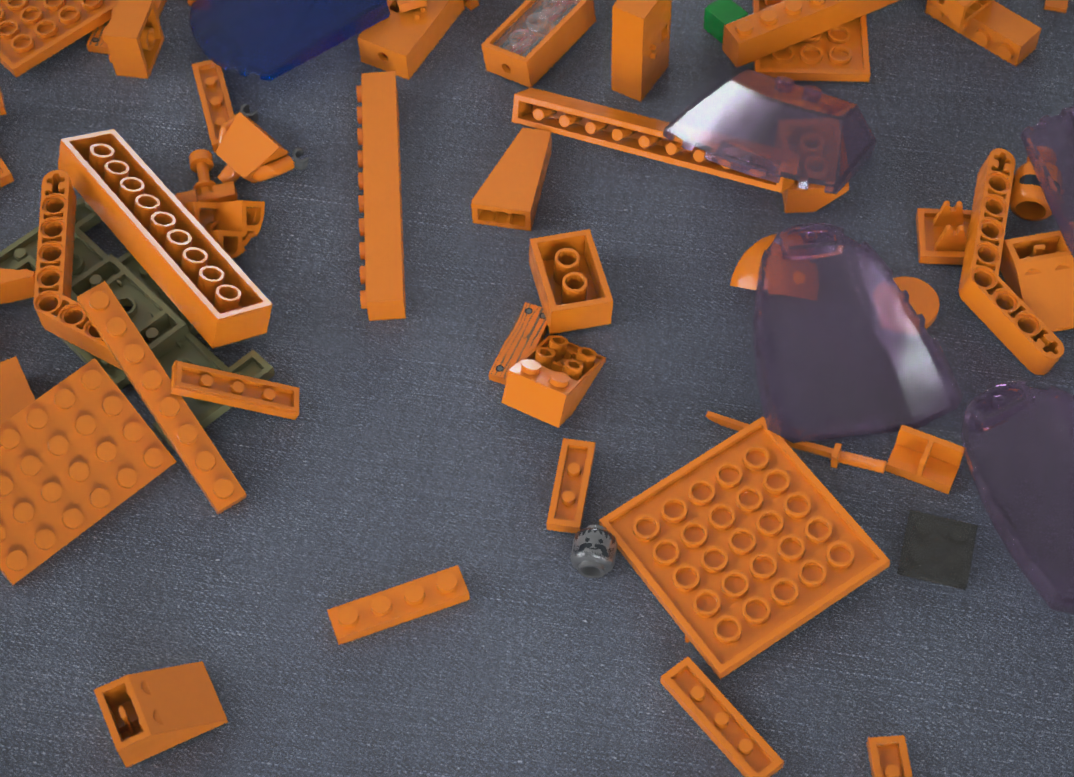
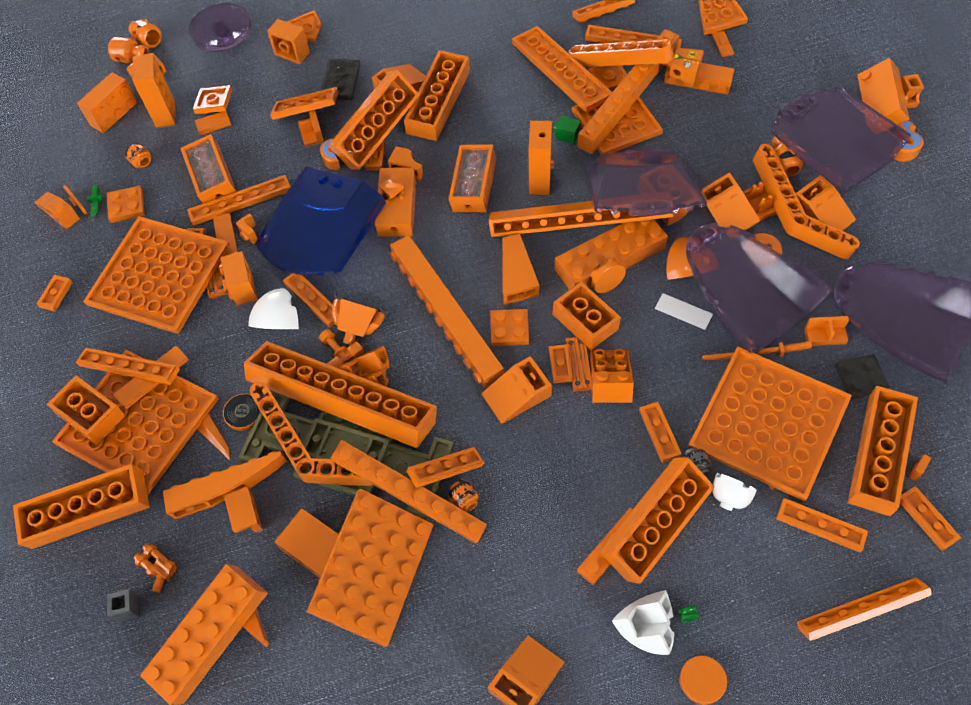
camera: 25 degrees left, 5 degrees up
none -> black tile [223,393,260,431]
none -> white brick [248,288,299,329]
none -> orange head [448,481,479,512]
none -> orange slope [481,356,552,425]
none -> orange plate [490,309,529,346]
none -> orange plate [548,344,573,384]
none -> orange brick [554,219,668,290]
none -> orange tile [590,258,626,293]
none -> orange brick [599,457,714,584]
none -> white brick [612,590,674,655]
none -> white sticker [655,293,713,330]
none -> green bush [677,605,700,622]
none -> orange slope [698,172,760,240]
none -> white cylinder [712,473,757,511]
none -> orange brick [847,385,918,517]
none -> orange tile [908,454,932,481]

